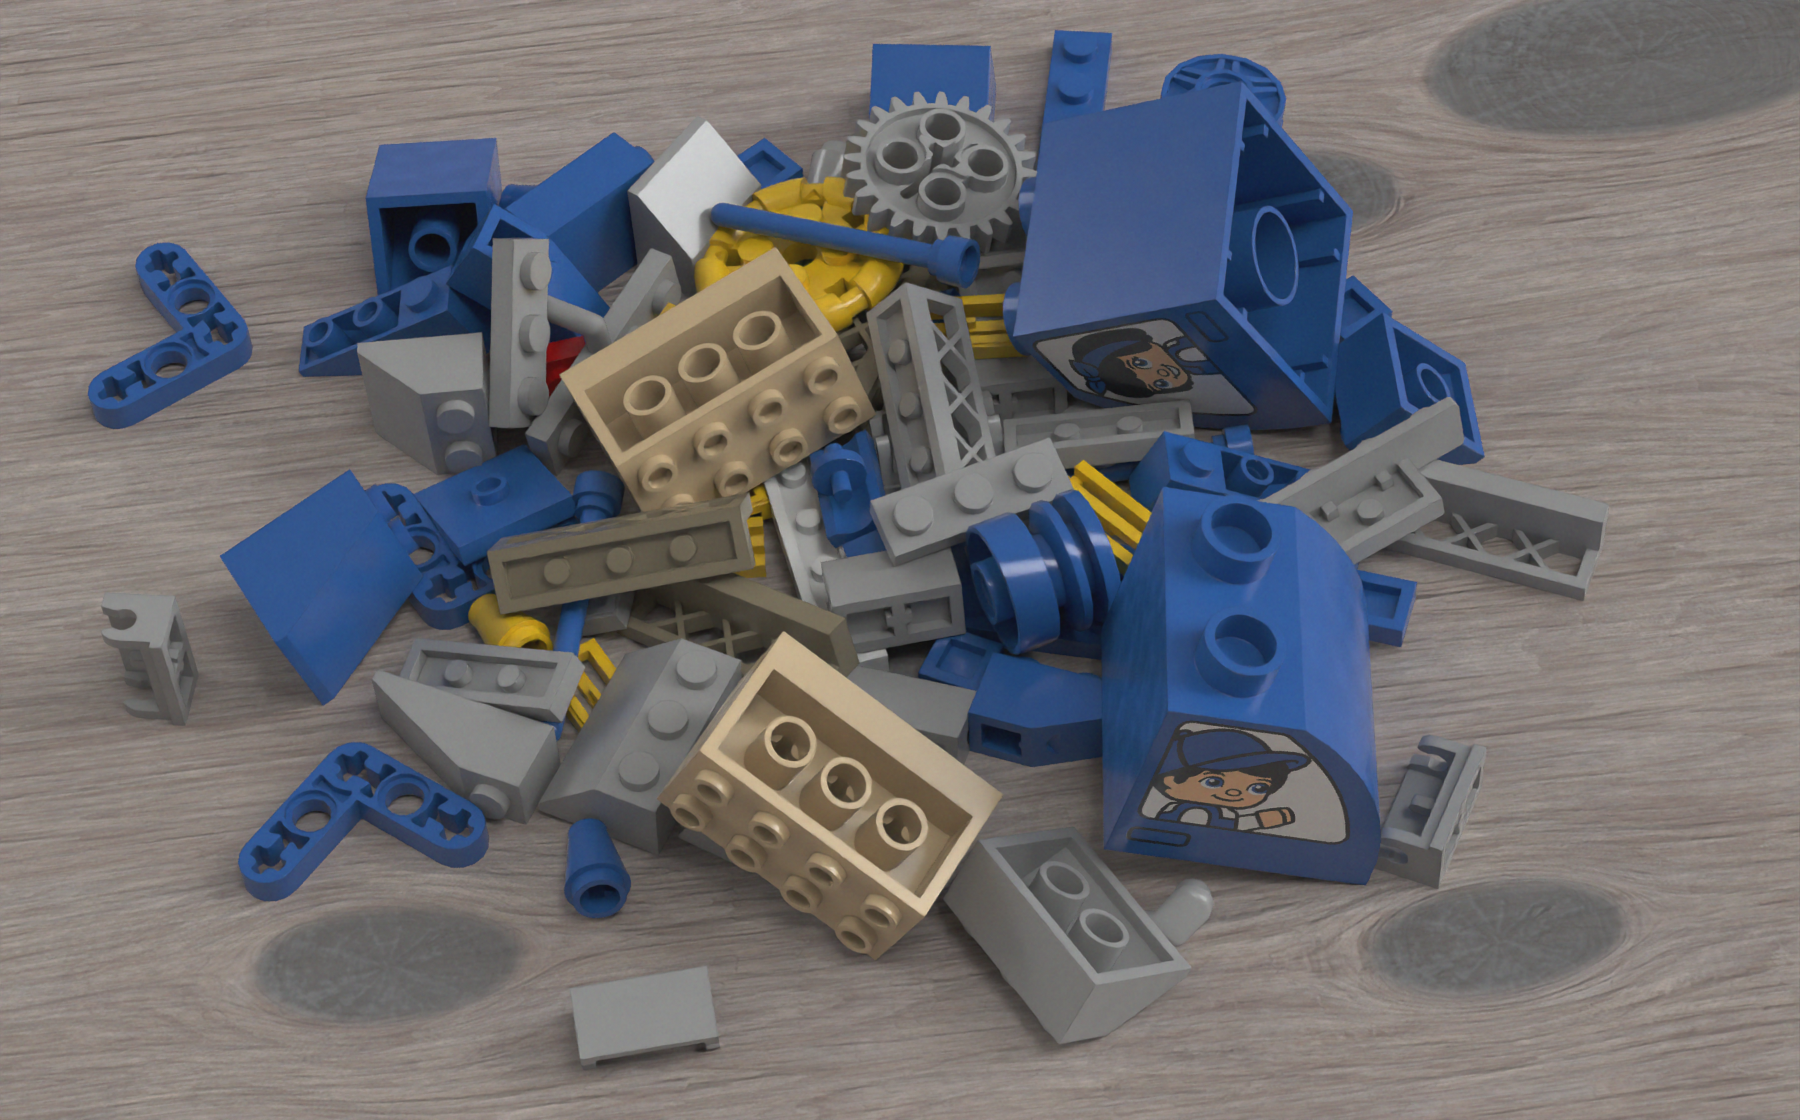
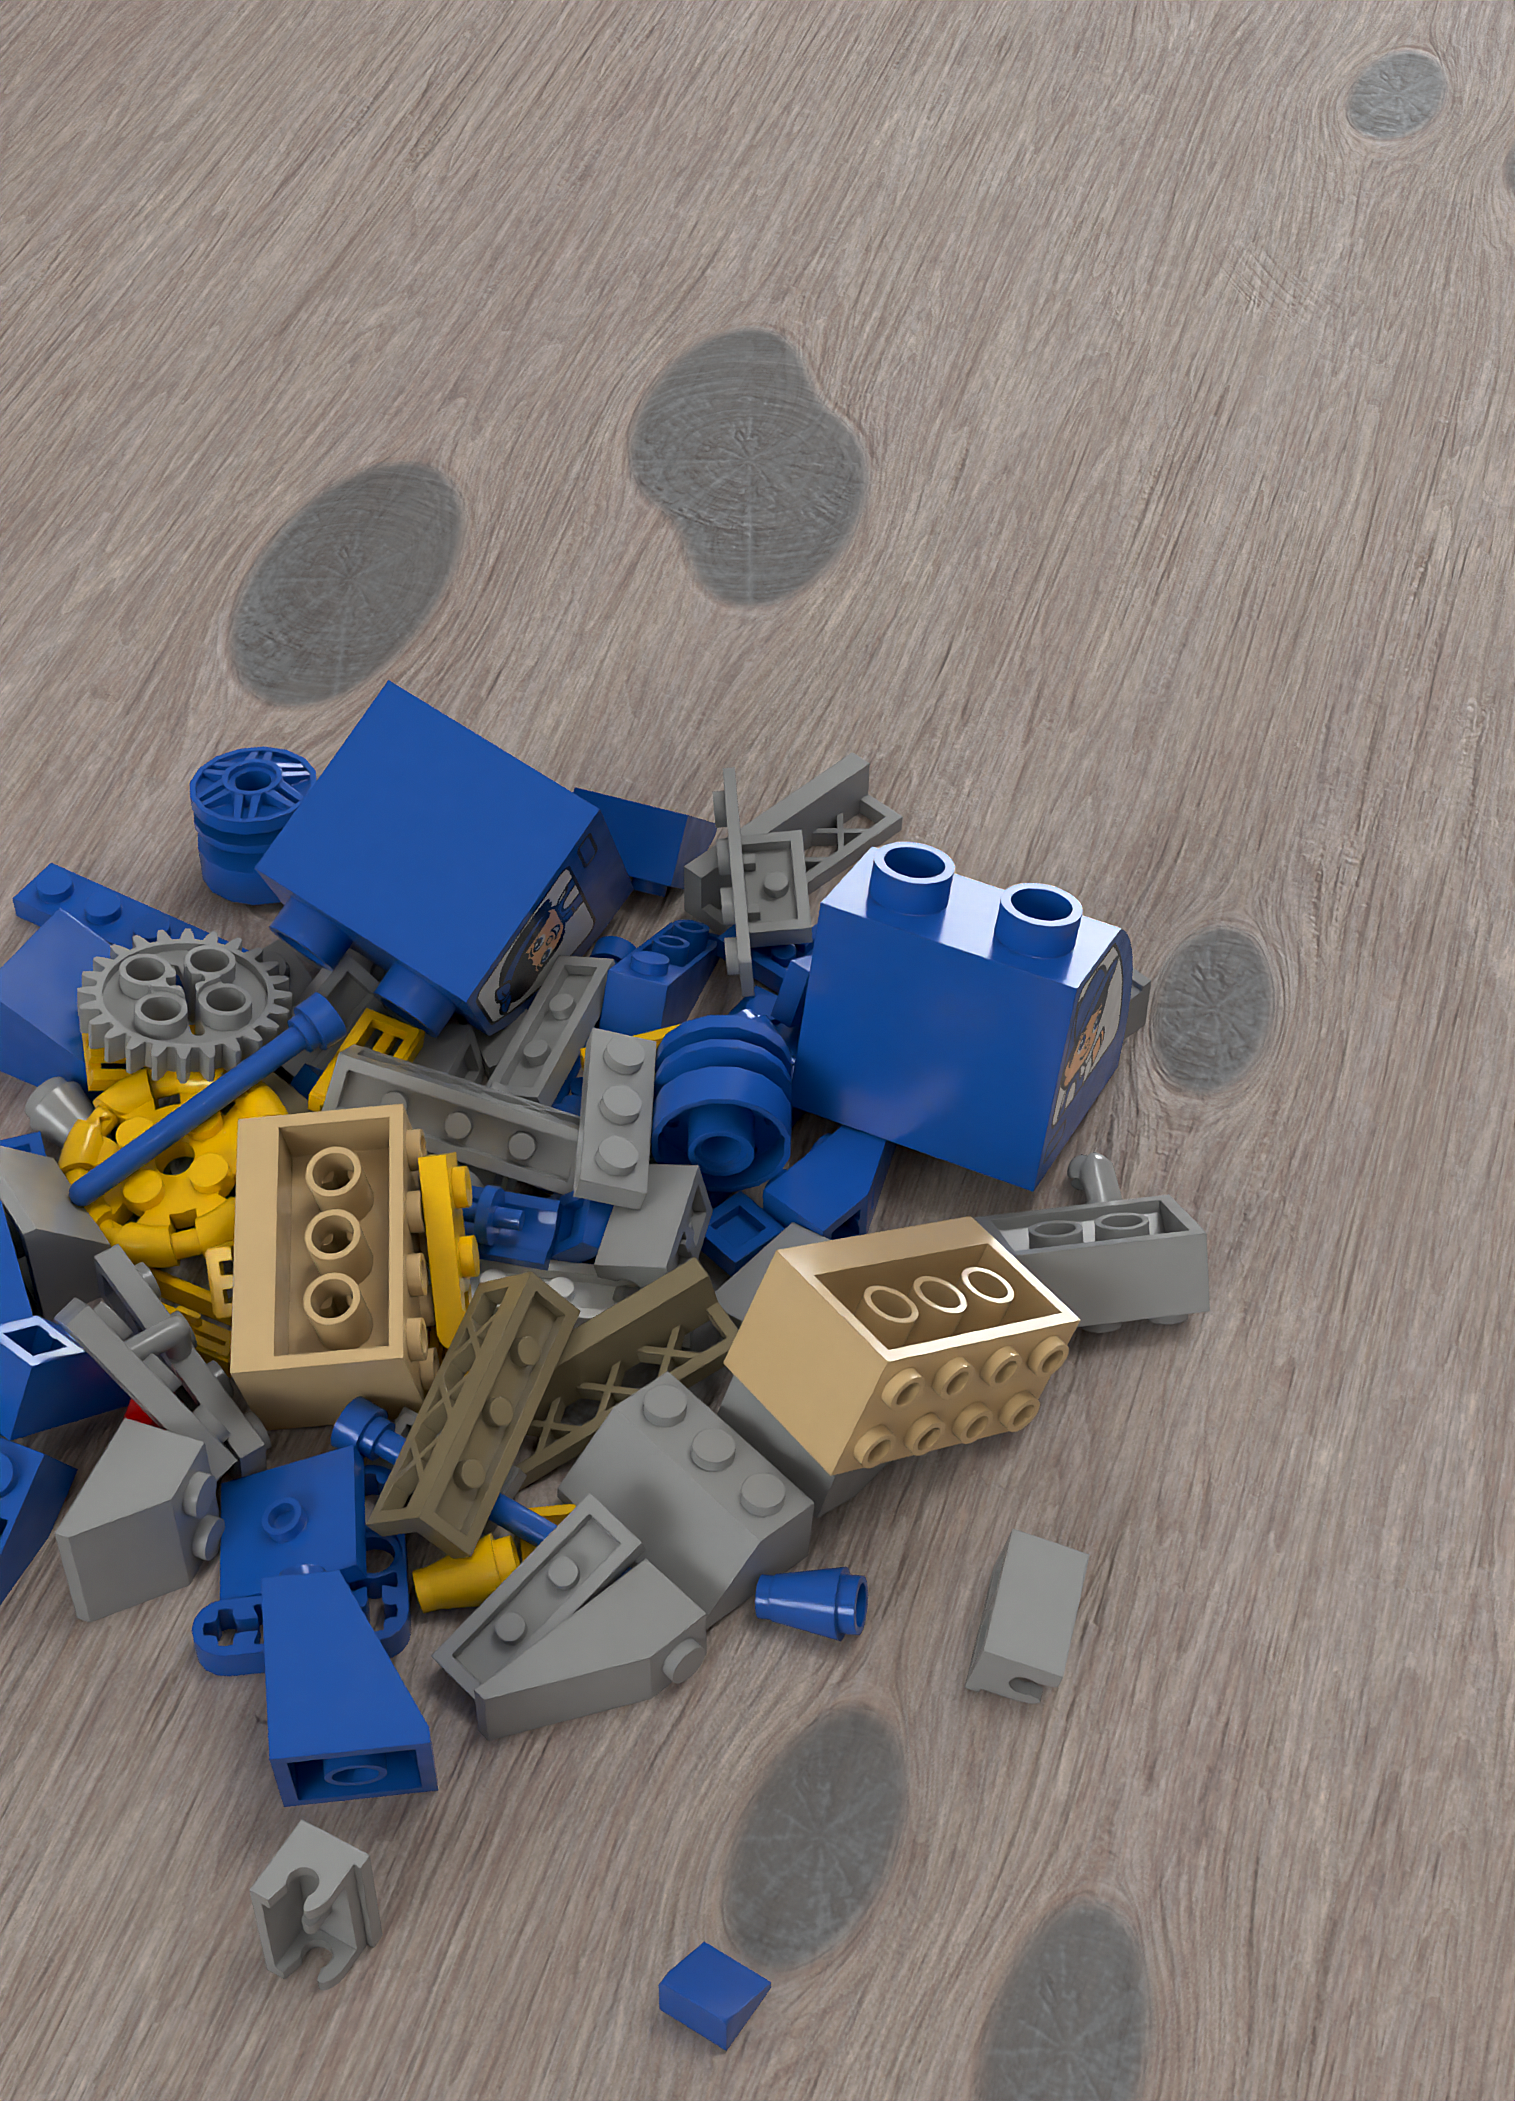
camera: 70 degrees left, 5 degrees down
blue beam [238,742,489,901] -> none
none -> yellow plate [418,1152,480,1349]
none -> blue slope [658,1941,771,2051]

